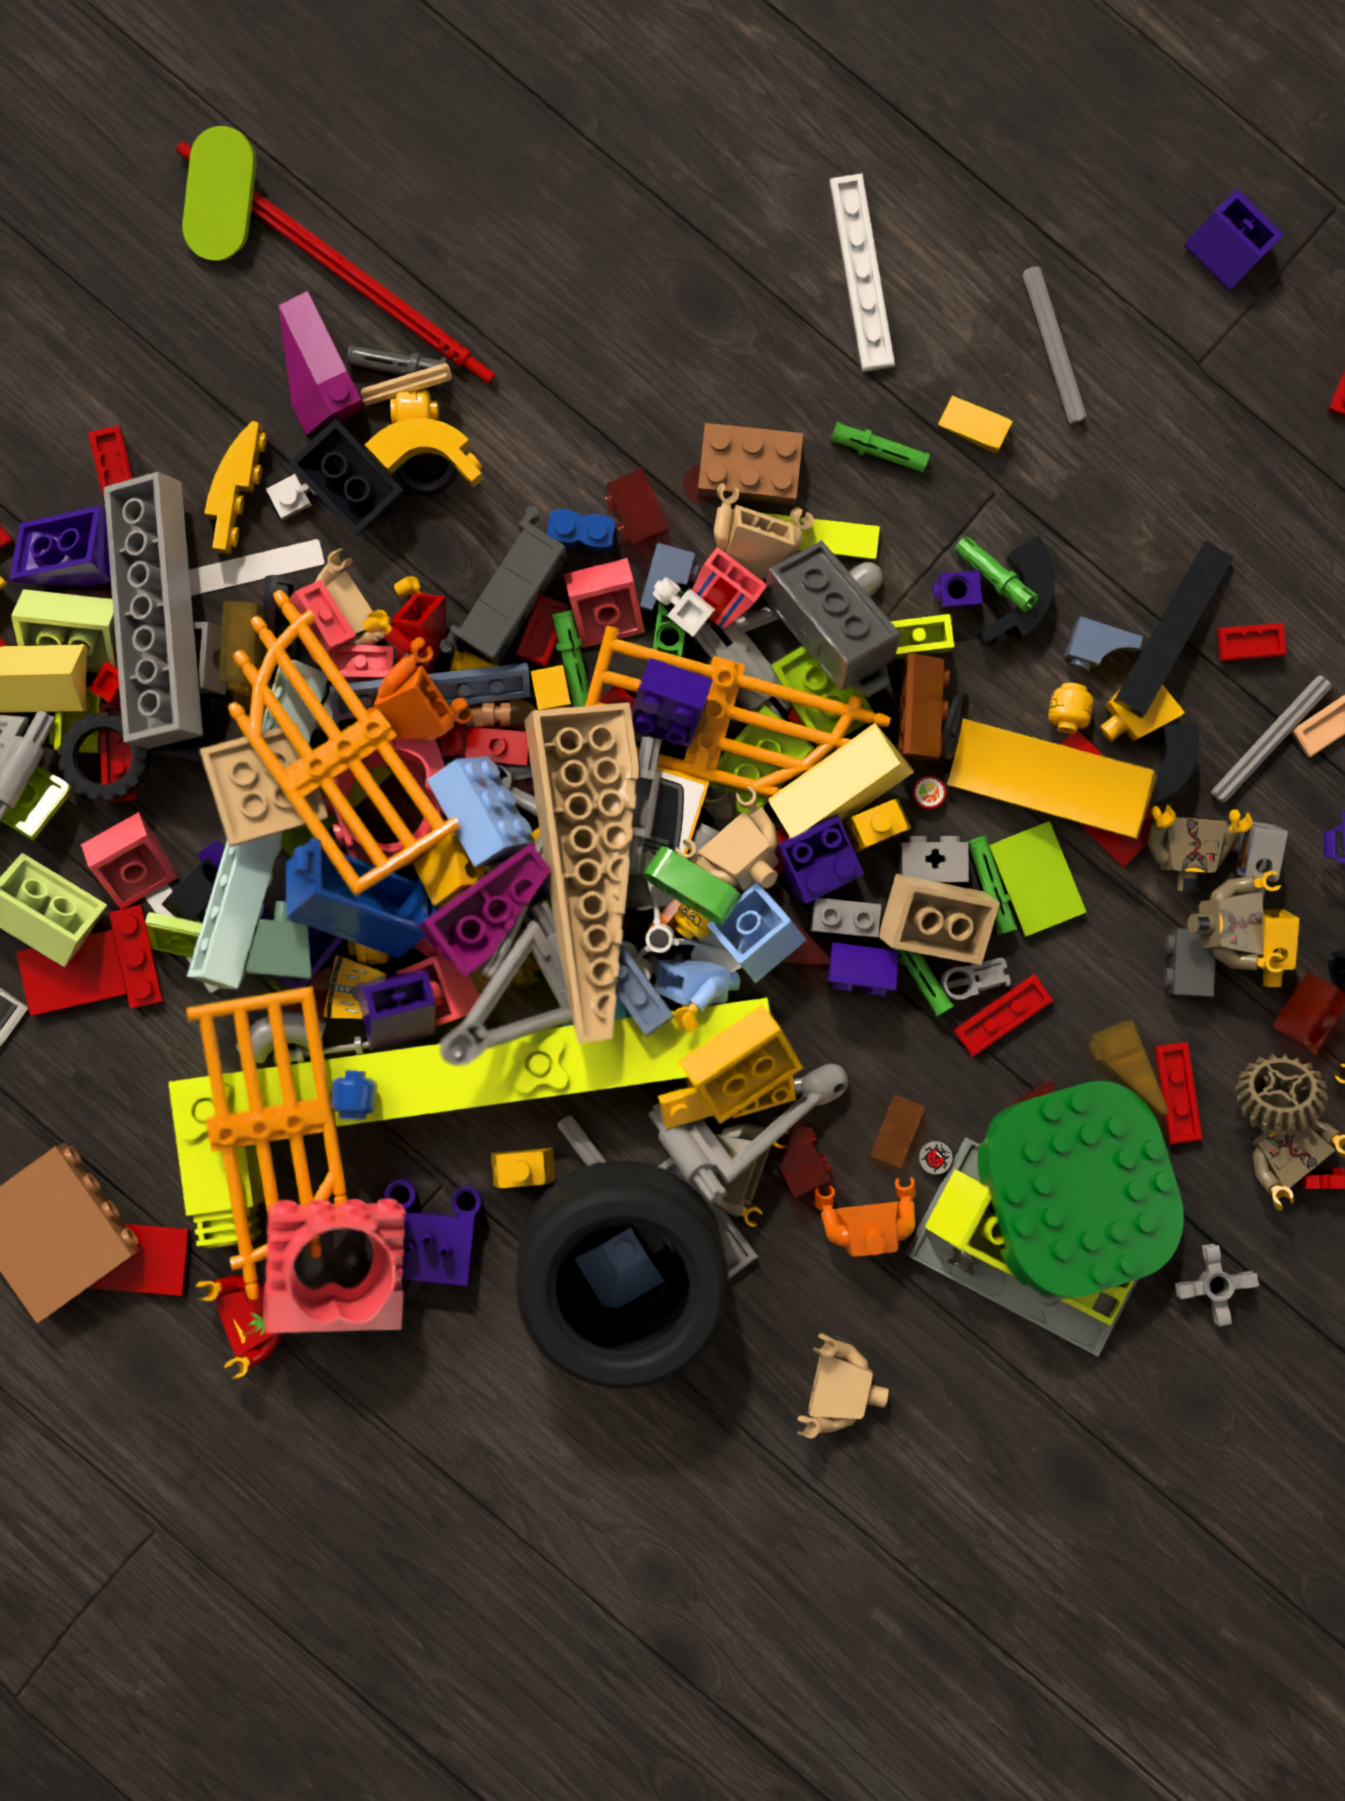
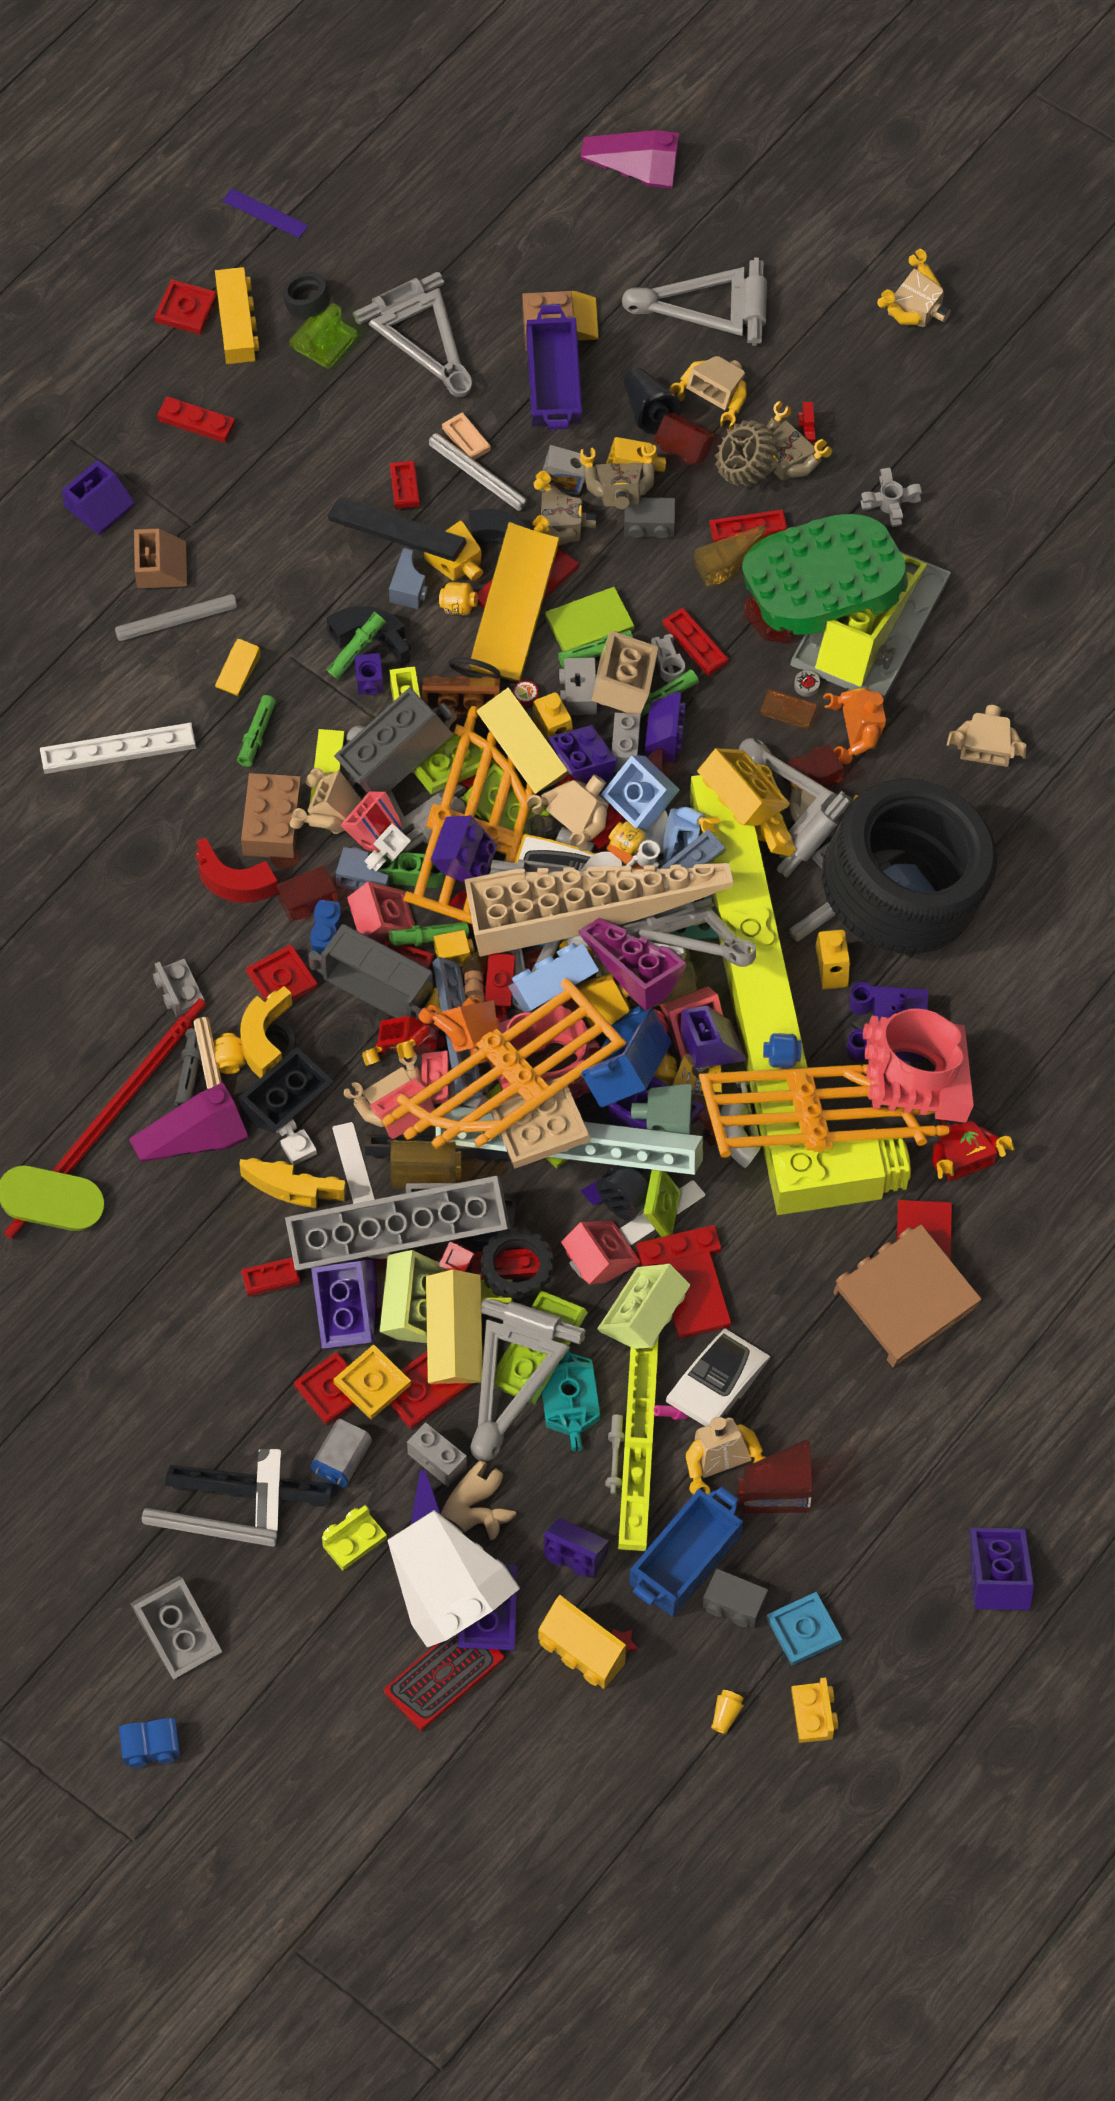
camera: 85 degrees left, 25 degrees down
bright green beam [642,847,741,925] -> none
none -> medium nougat slope [134,529,187,588]
none -> light grey bracket [152,959,205,1017]
none -> red arch [195,838,279,903]
none -> red plate [246,944,318,1002]

